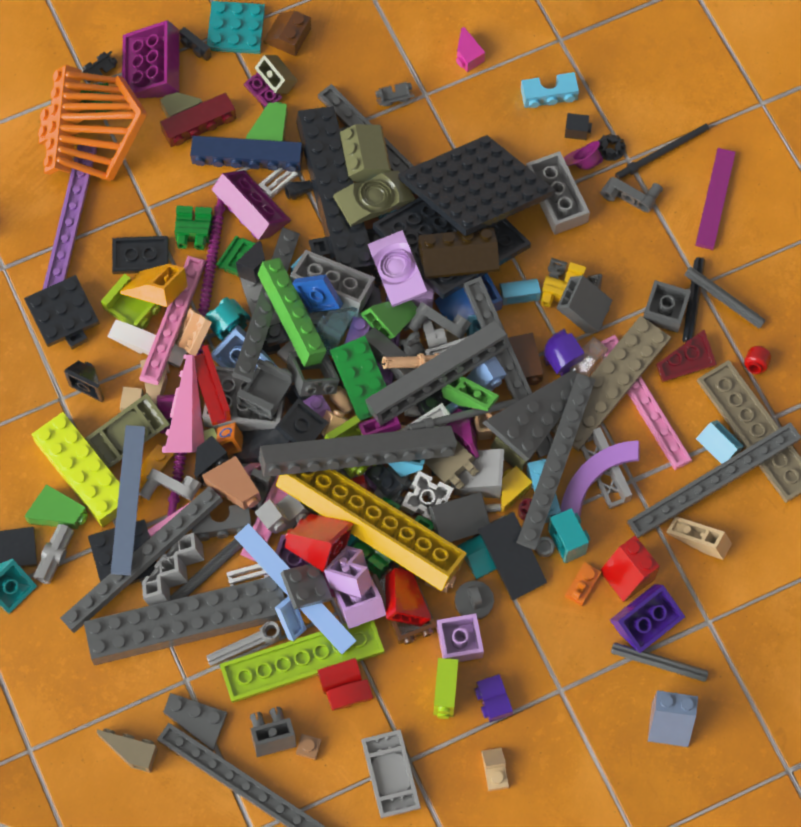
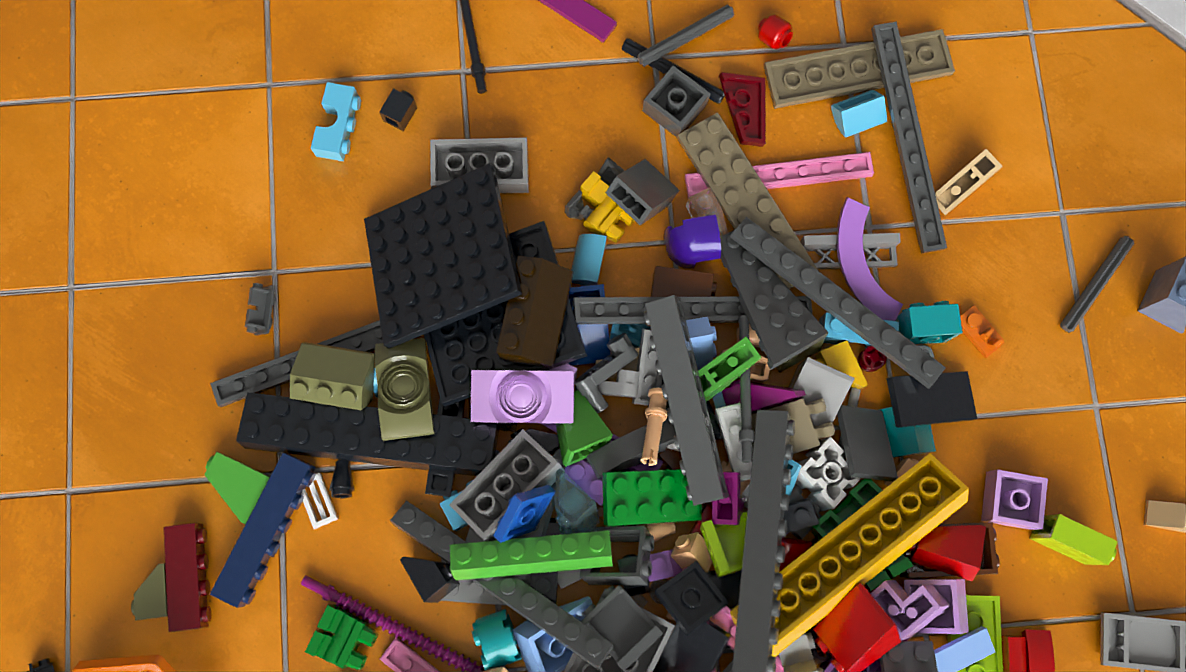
camera: 75 degrees left, 10 degrees up
magenta slope [122,20,179,98] -> none
black plate [179,27,211,61] -> none
teal plate [207,1,265,54] -> none
magenta slope [212,170,291,240] -> none
green plate [216,236,255,276] -> none
magenta slope [244,72,282,107] -> none
olive brick [255,55,298,94] -> none
reddish brown slope [263,10,311,56] -> none
dark grey hair [399,331,426,356] -> none
dark grey tile [454,581,494,620] -> none
dark pink slope [456,27,485,72] -> none
dark purple brick [474,674,513,722] -> none
magenta piece [564,141,603,170] -> none
black gear [598,133,626,161] -> none
dark grey beam [600,177,663,212] -> none
red slope [600,536,660,602] -> none
dark purple slope [610,584,685,653] -> none

